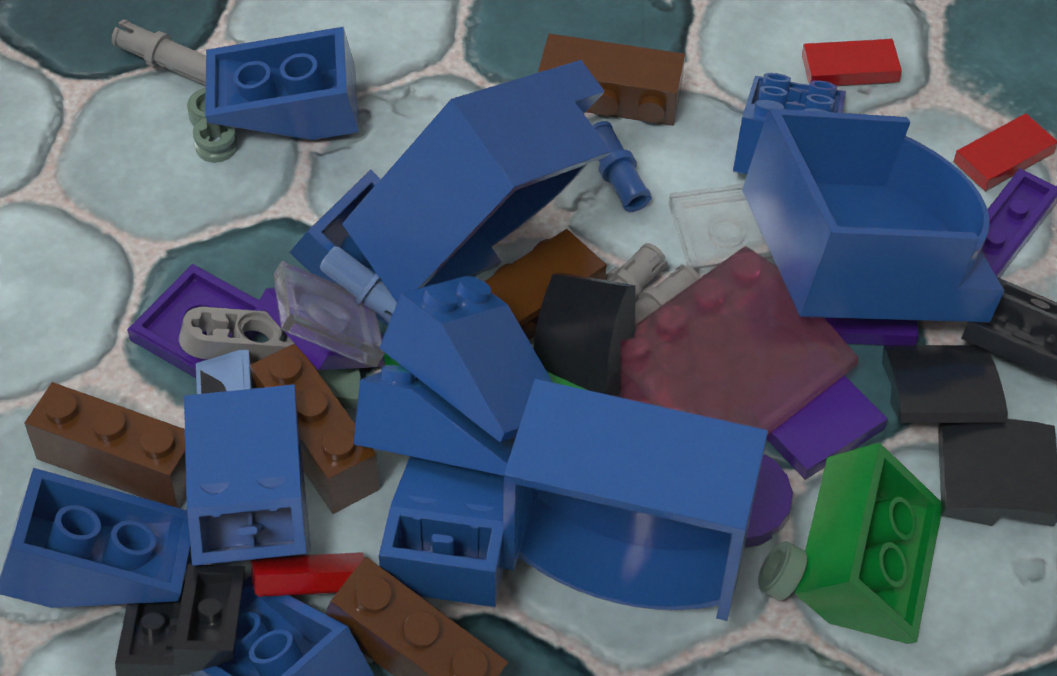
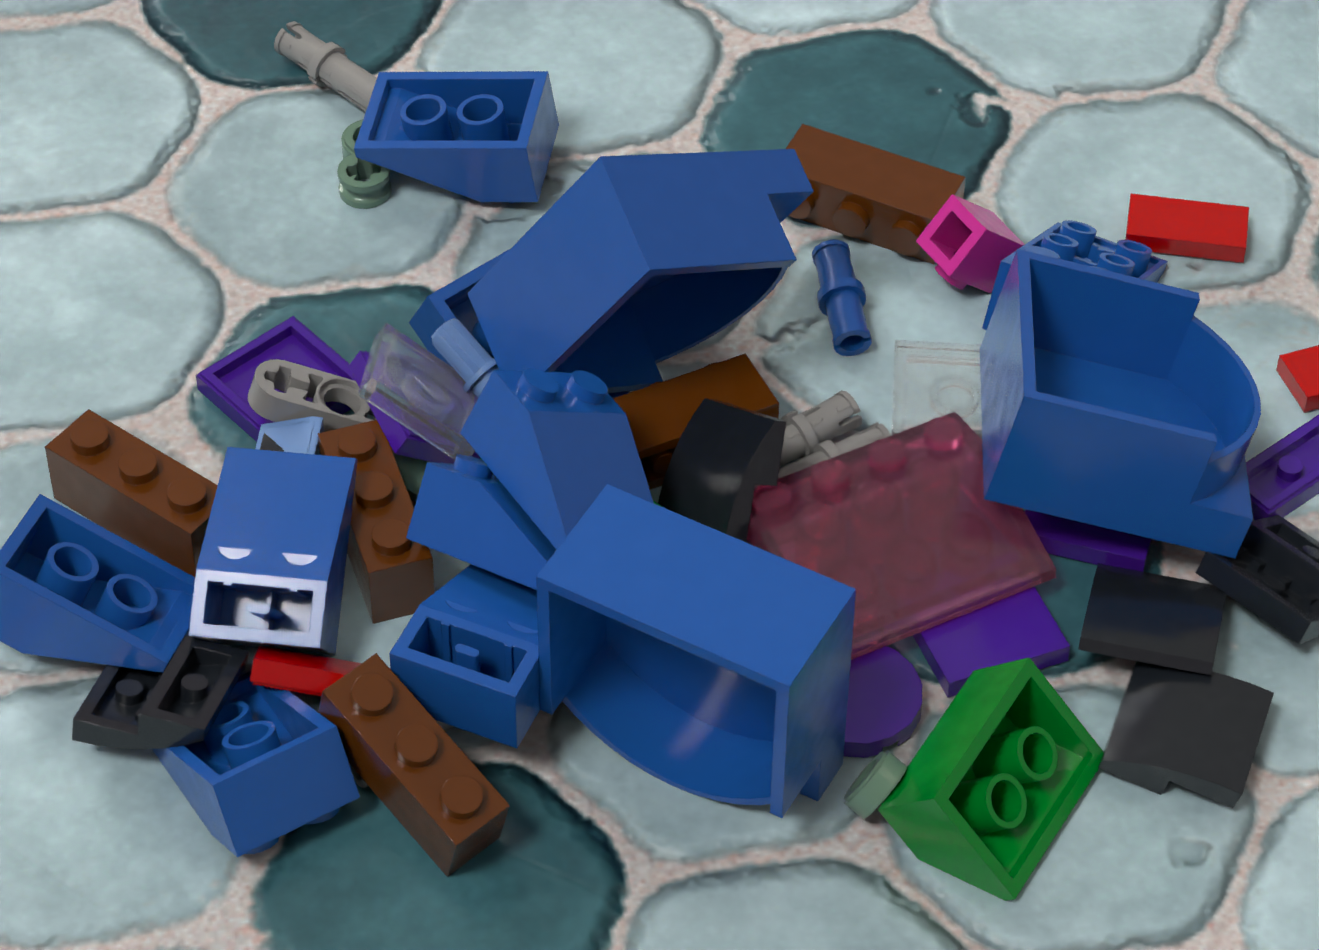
camera: 15 degrees right, 5 degrees down
none -> dark pink brick [916,194,1025,294]

